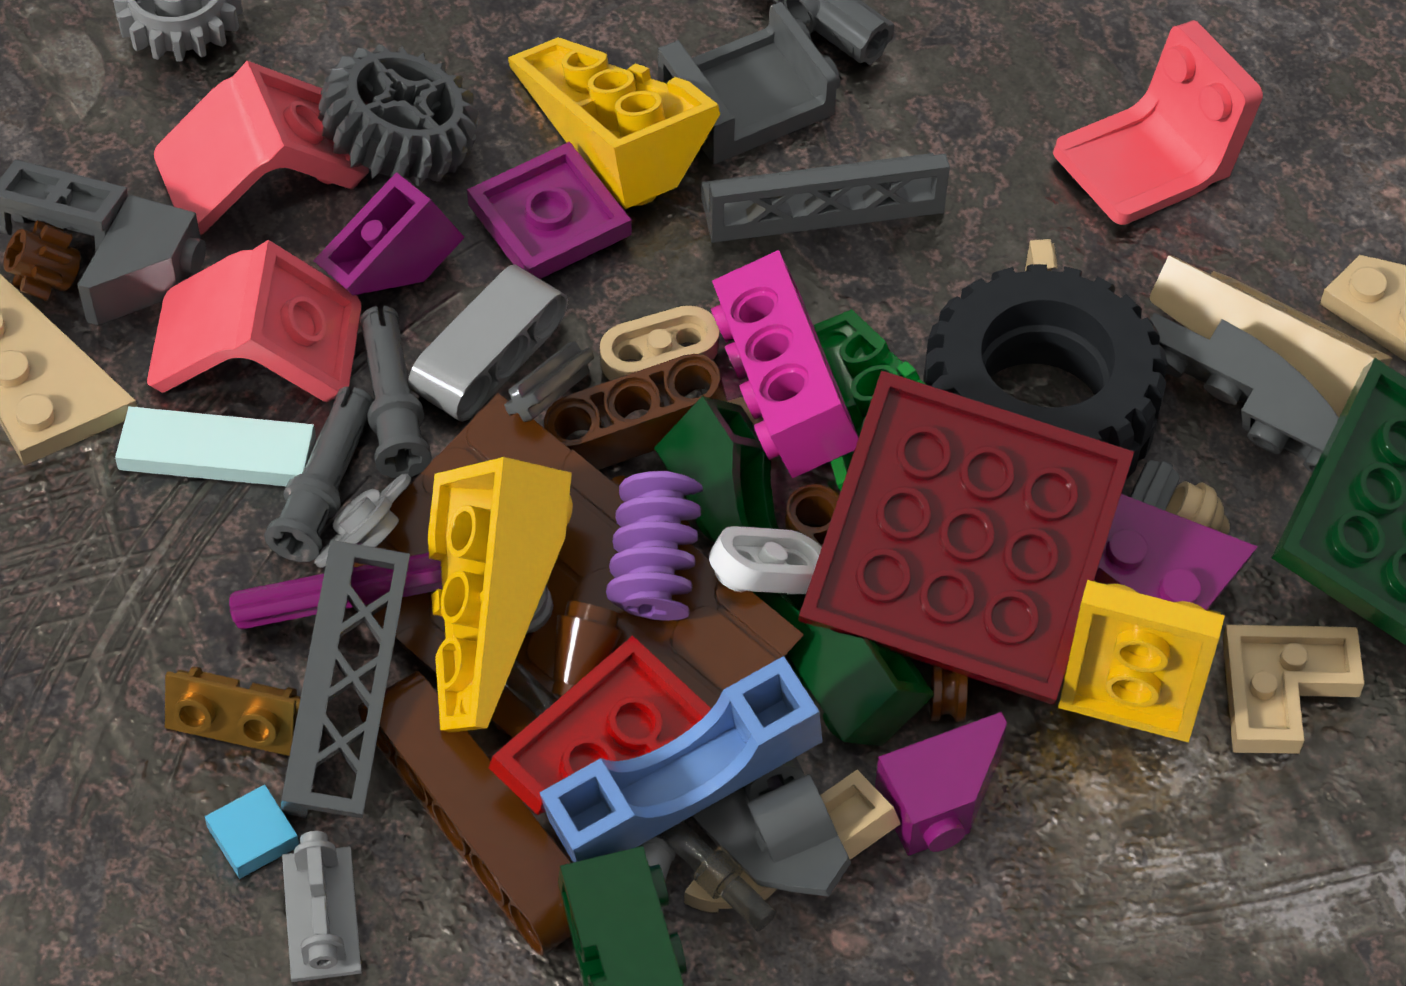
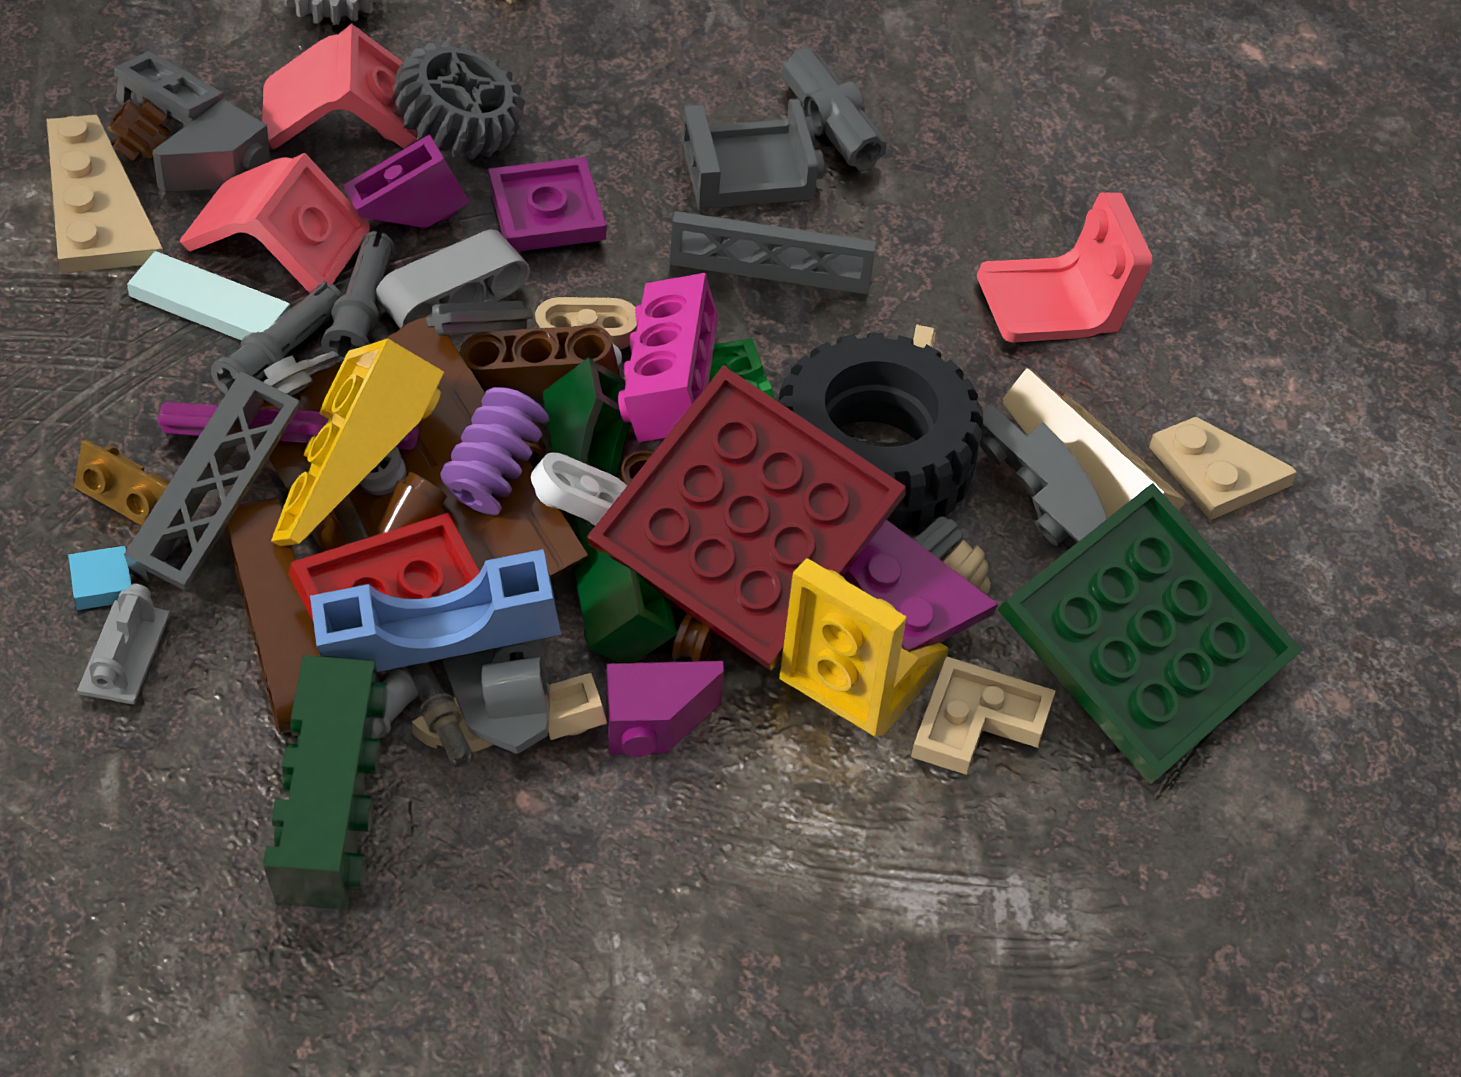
camera: 15 degrees right, 5 degrees down
yellow wedge [508,37,720,209] -> none

